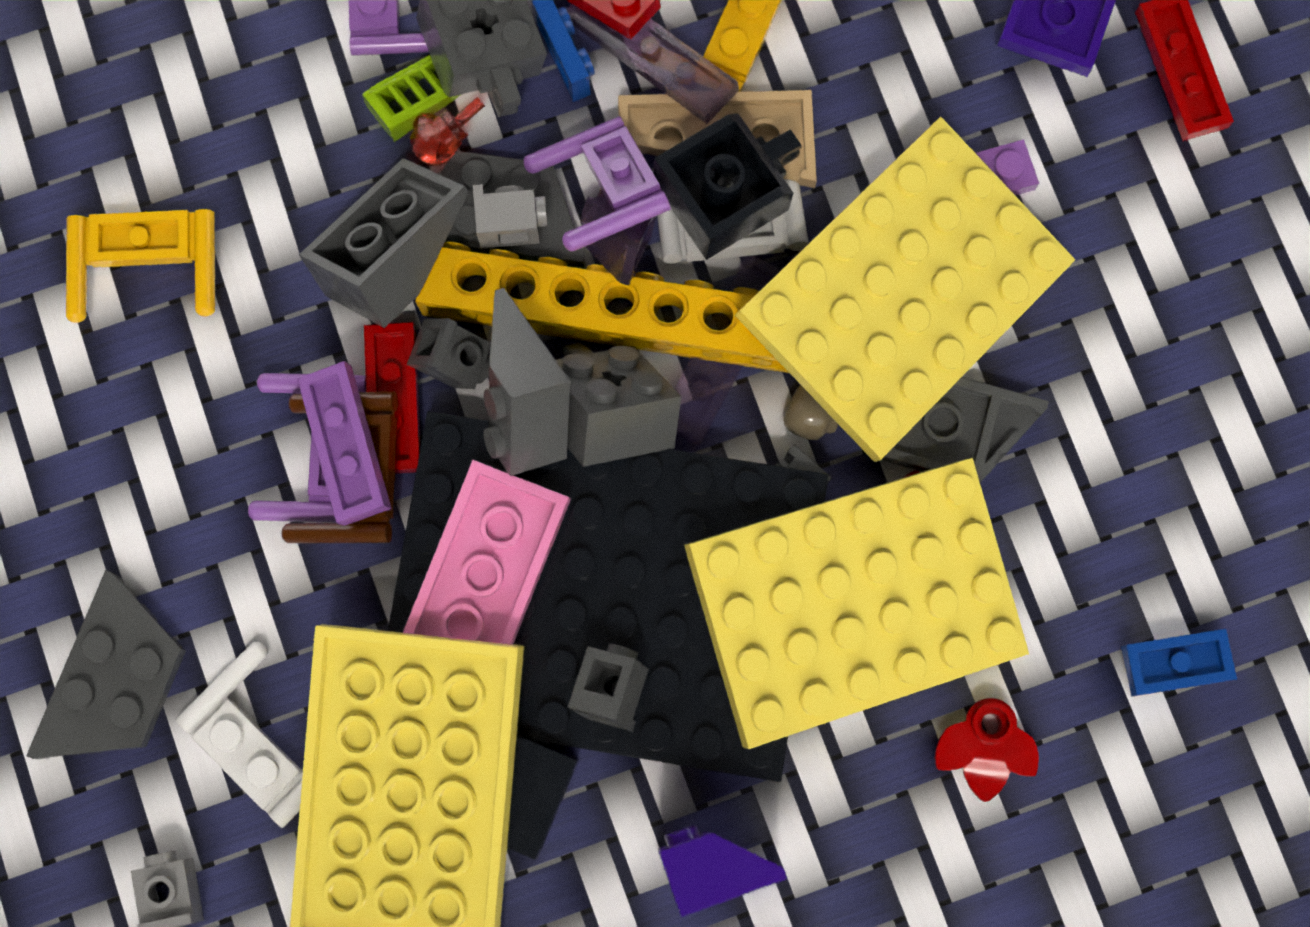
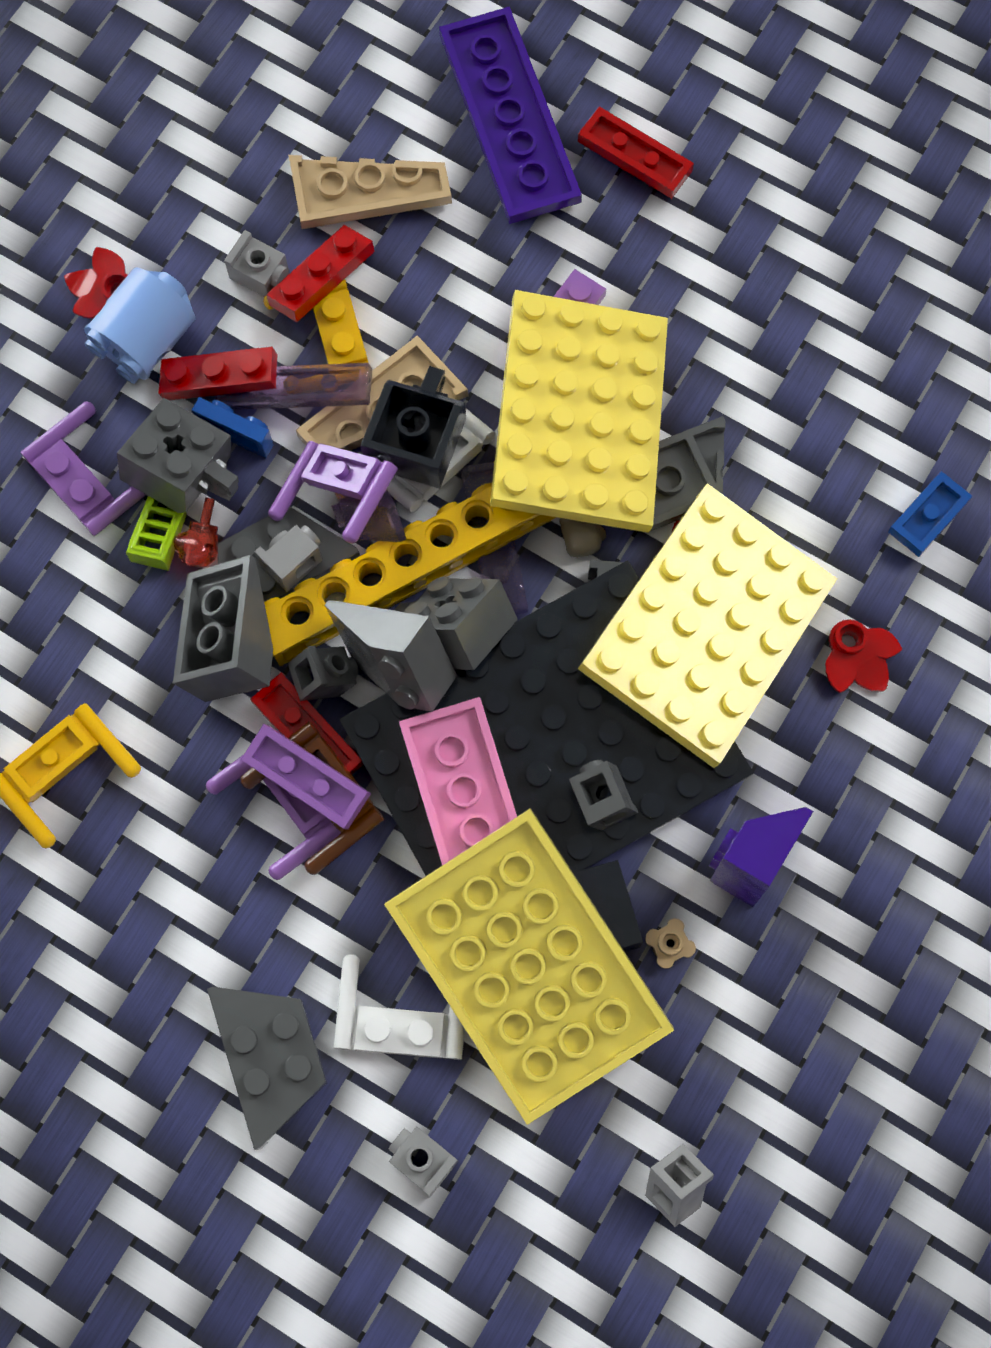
camera: 35 degrees left, 5 degrees down
none -> tan plate [645,918,696,969]

